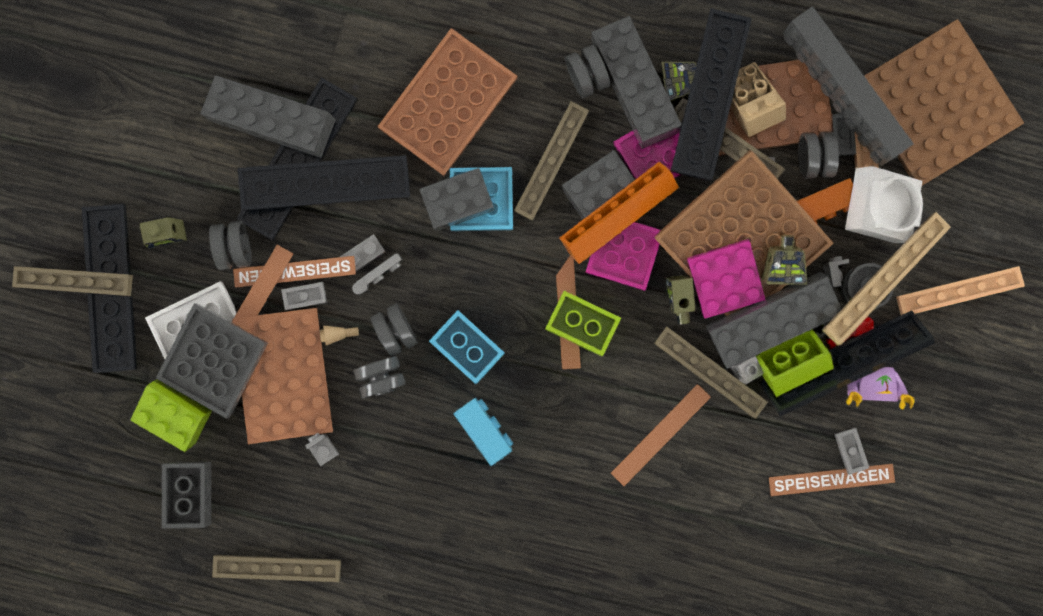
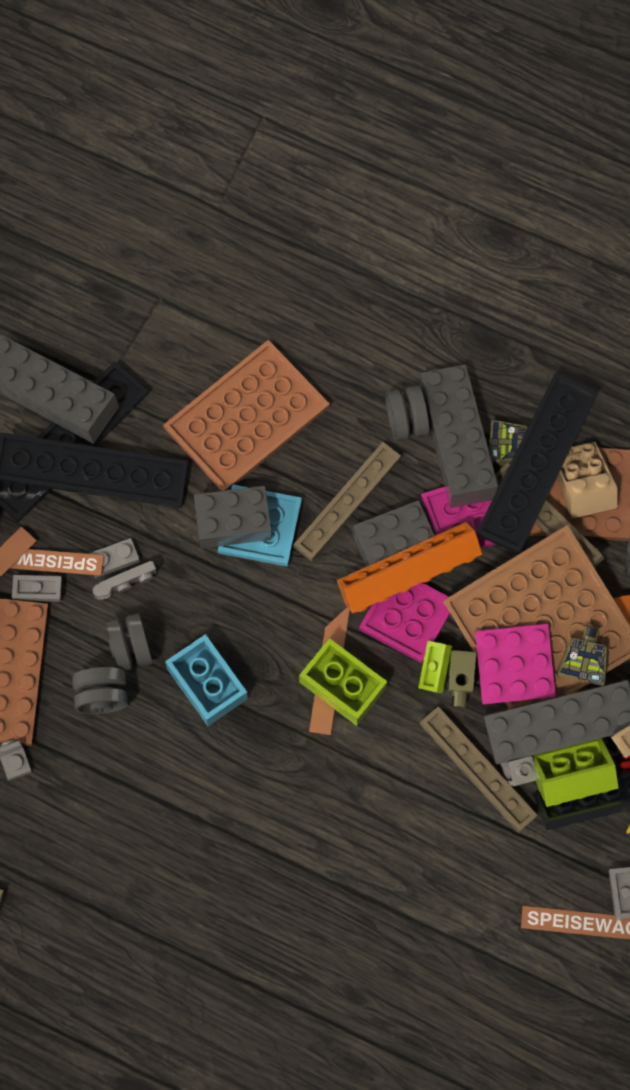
camera: 10 degrees right, 15 degrees down
tan cone [320,325,359,346] -> none
medium azure brick [453,398,513,466] -> none
nougat sticker [611,384,711,486] -> none
none -> lime plate [418,641,452,693]

